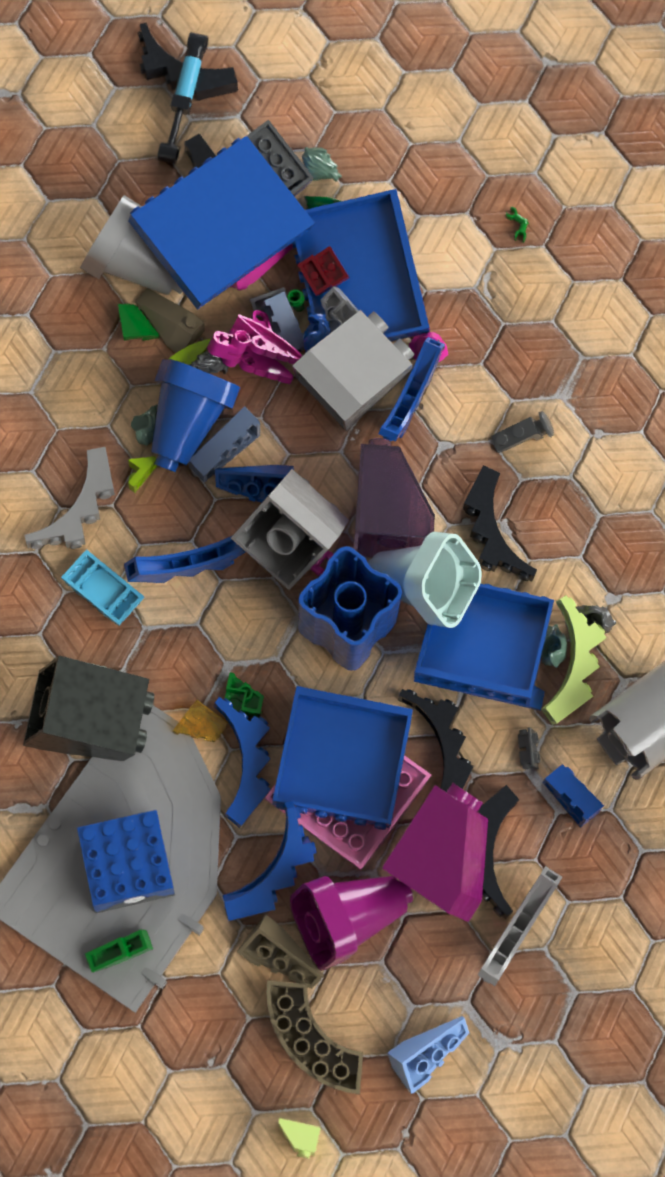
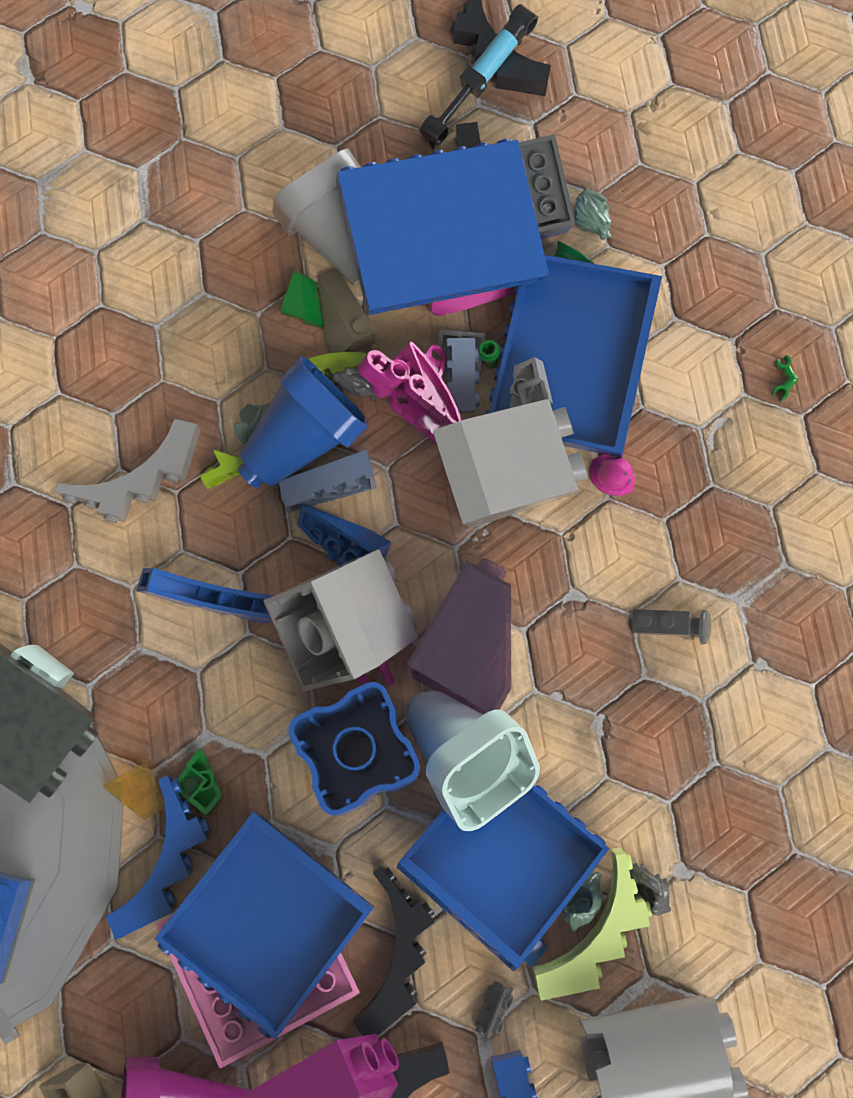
camera: 30 degrees right, 5 degrees up
medium azure slope [61,549,145,626] -> none
blue arch [222,801,317,921] -> none
dark red slope [298,246,350,296] -> none
blue hair [303,314,330,353] -> none
blue arch [378,337,445,442] -> none
black arch [463,465,537,582] -> none

